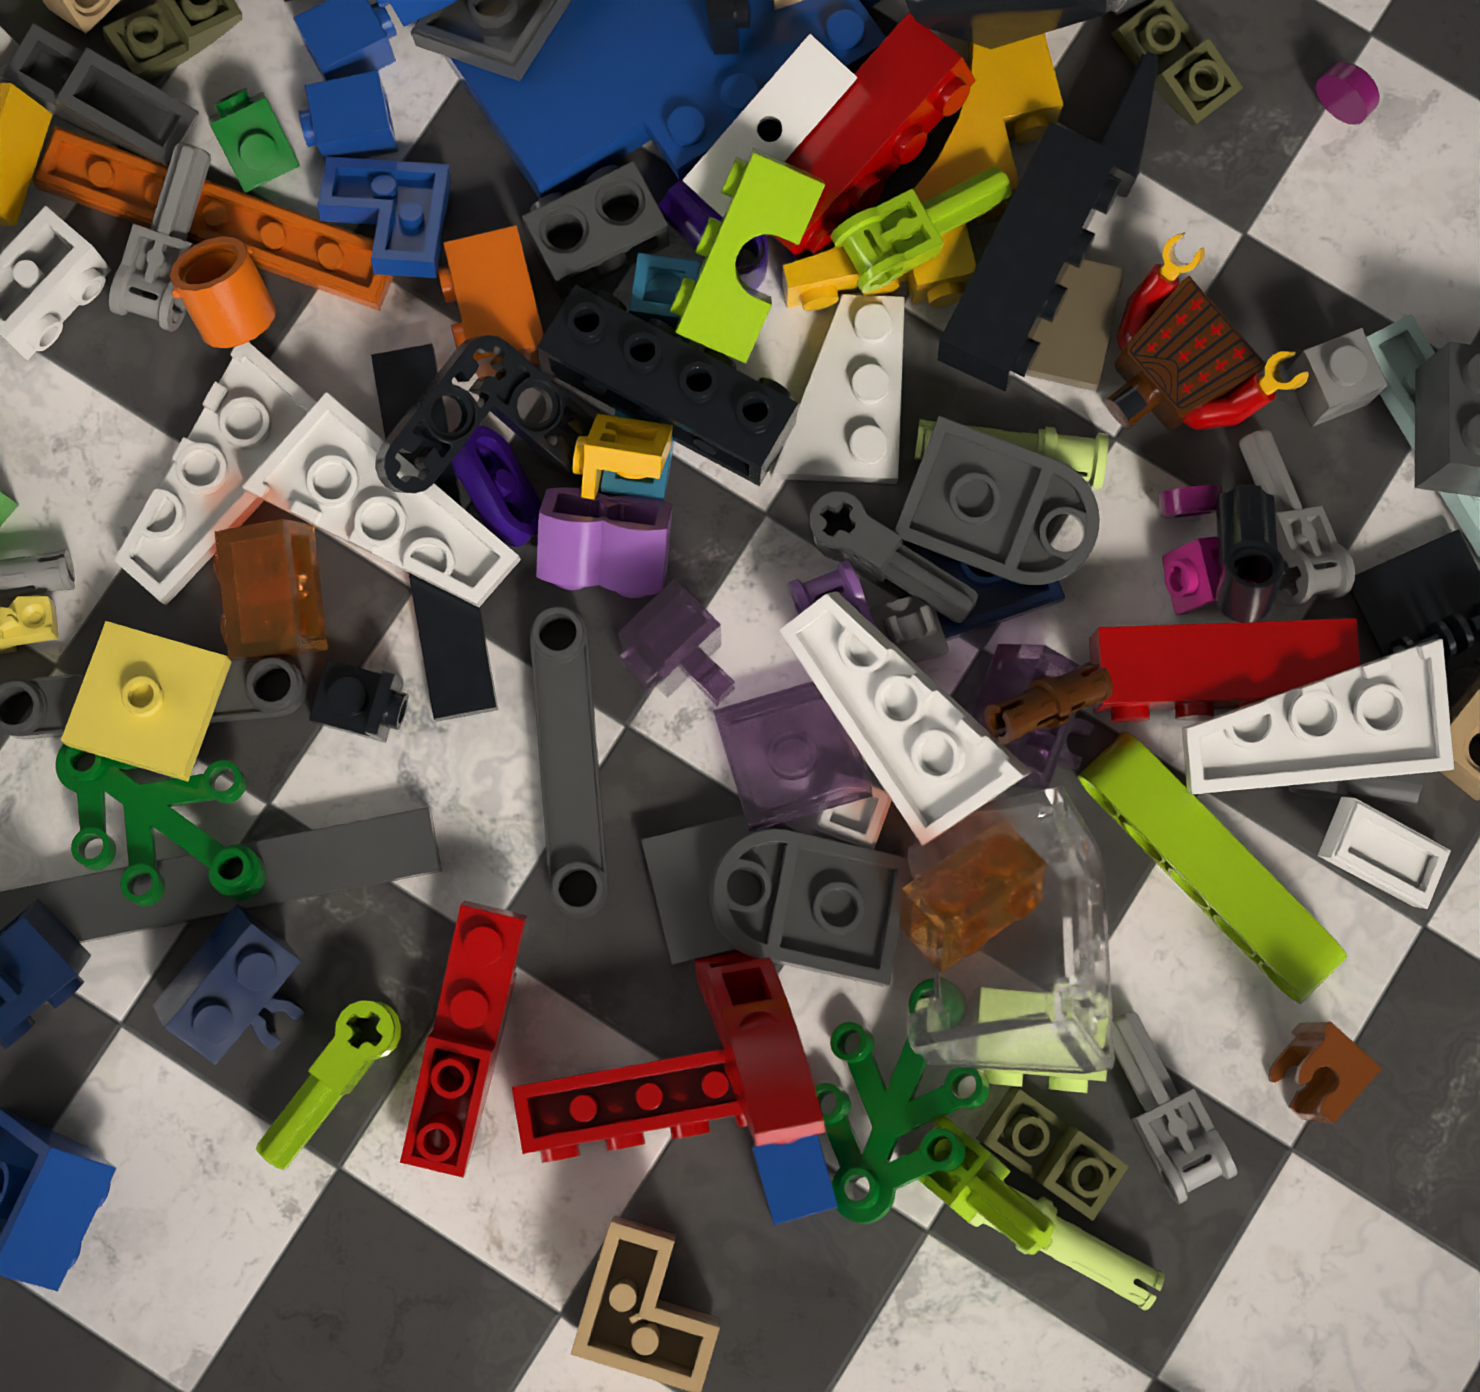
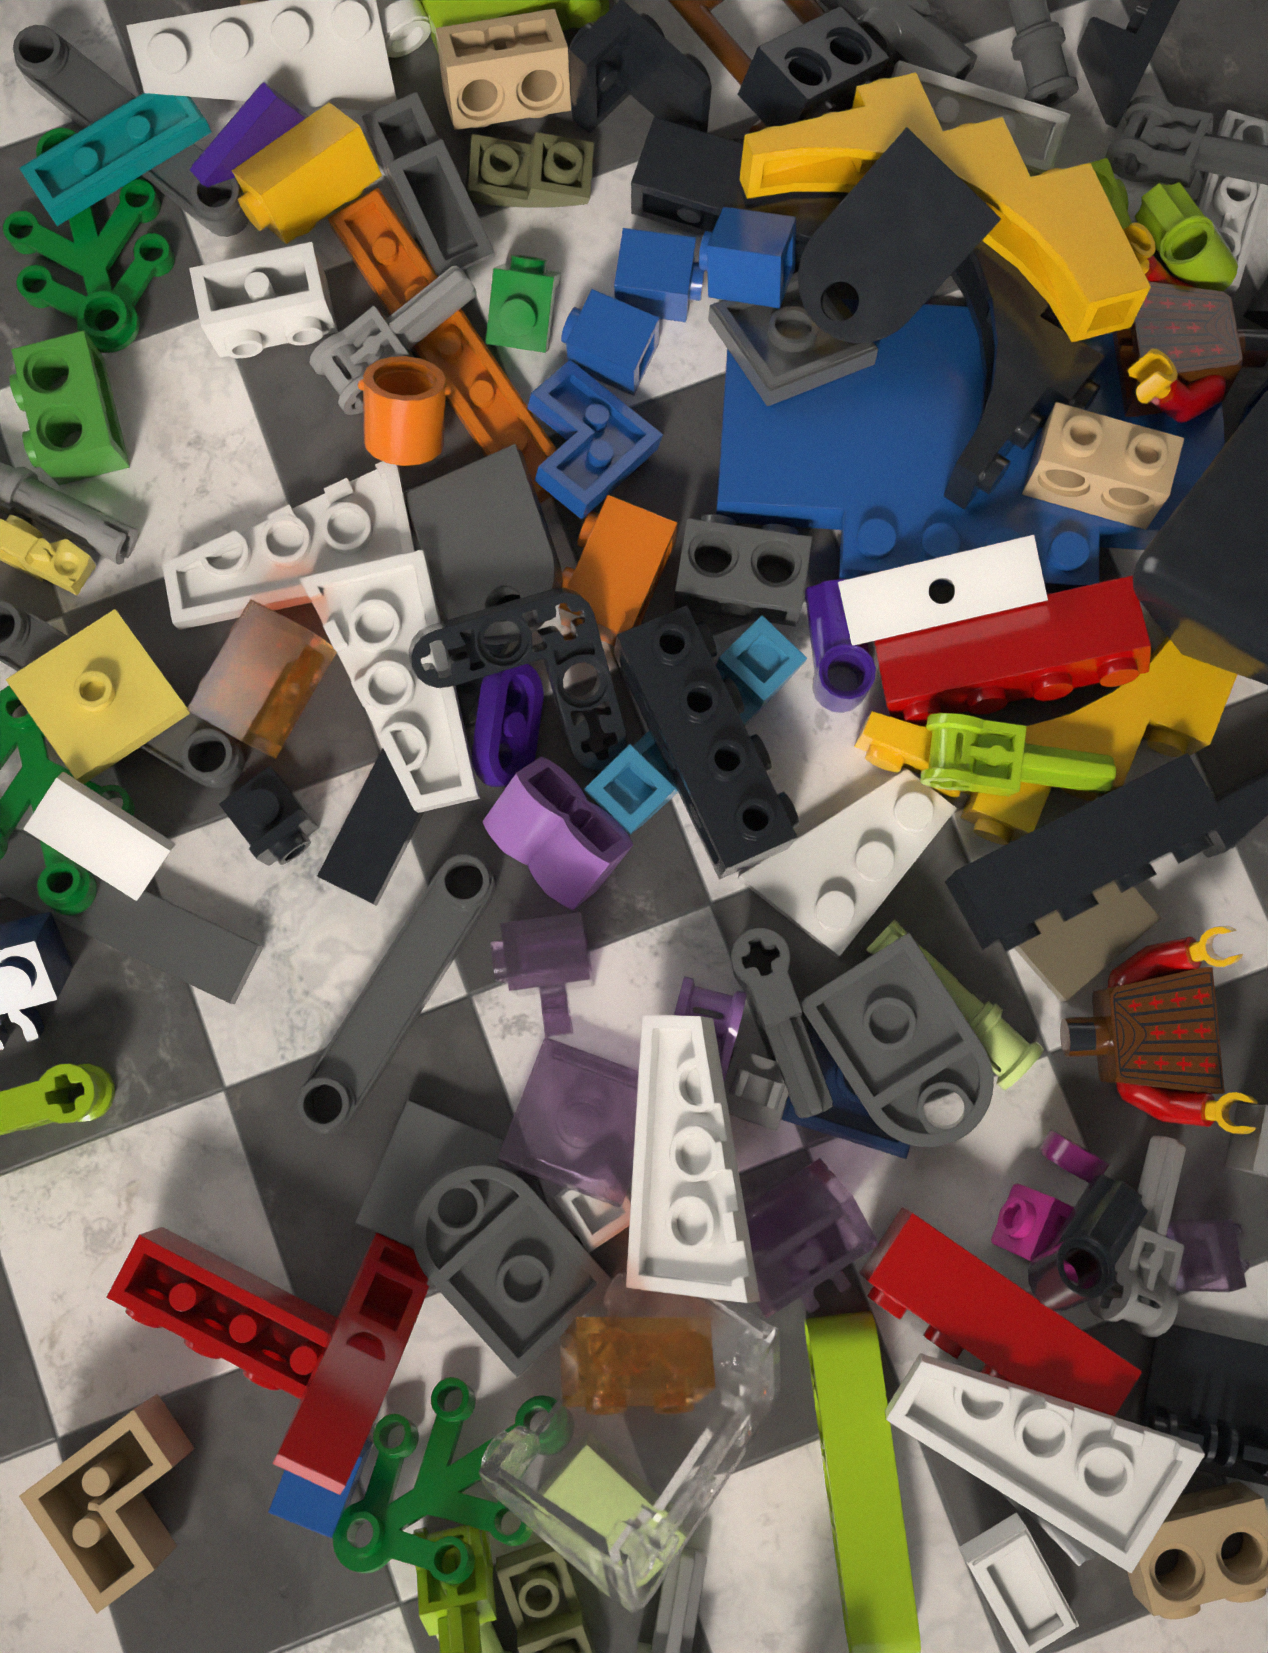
camera: 40 degrees right, 0 degrees up
red slope [400,900,528,1178] -> none
yellow bracket [573,413,673,500] -> none
lime arch [670,148,825,364] -> none
reddish brown pin [984,660,1113,745] -> none
none -> white tile [23,772,176,901]
none -> dark grey tile [404,444,562,645]
none -> clear purple tile [1166,1219,1250,1293]

